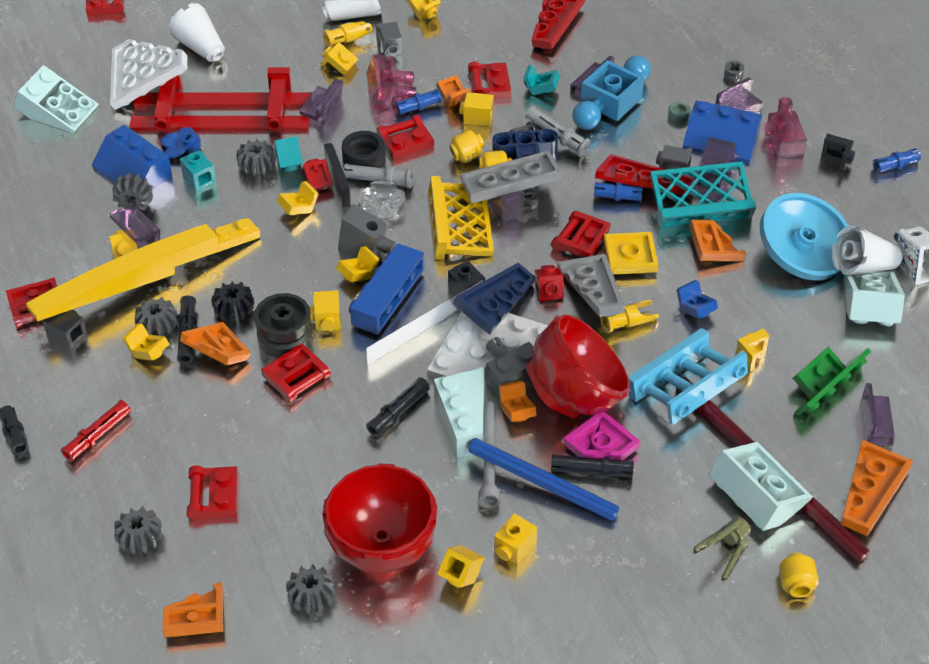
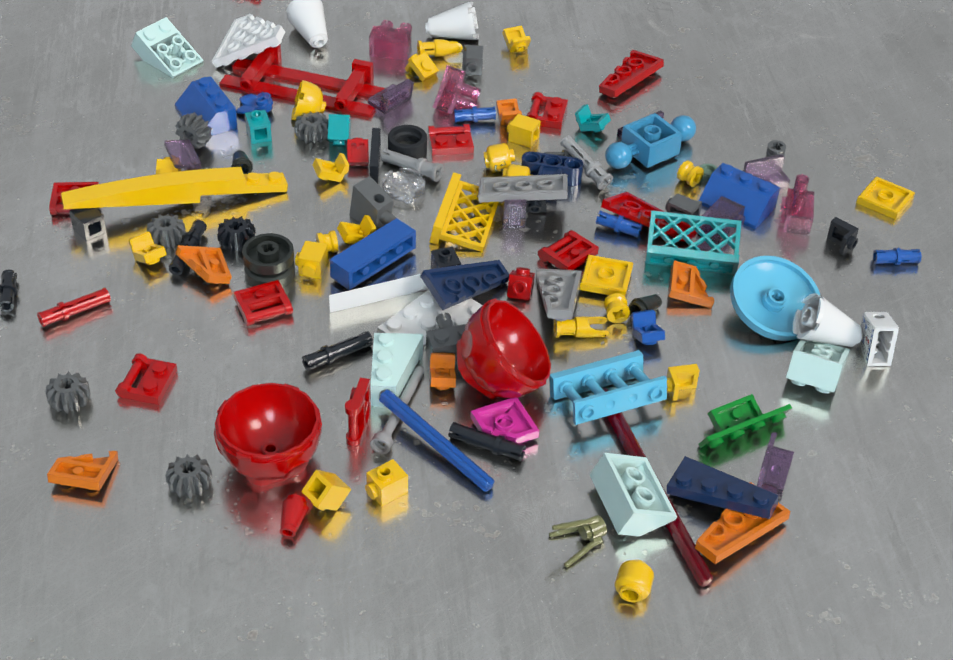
camera: 15 degrees right, 5 degrees down
none -> pearl dark grey cone [231,150,253,174]
none -> red cone [280,494,309,537]
none -> yellow cylinder [291,80,326,121]
none -> yellow wheel [316,230,339,253]
none -> red plate [345,377,371,446]
none -> clear pink brick [369,20,412,61]
none -> yellow wheel [604,293,630,323]
none -> pearl dark grey cone [628,294,662,316]
none -> dark blue wing [667,456,778,519]
none -> yellow wheel [677,160,704,187]
none -> yellow tile [856,177,915,220]

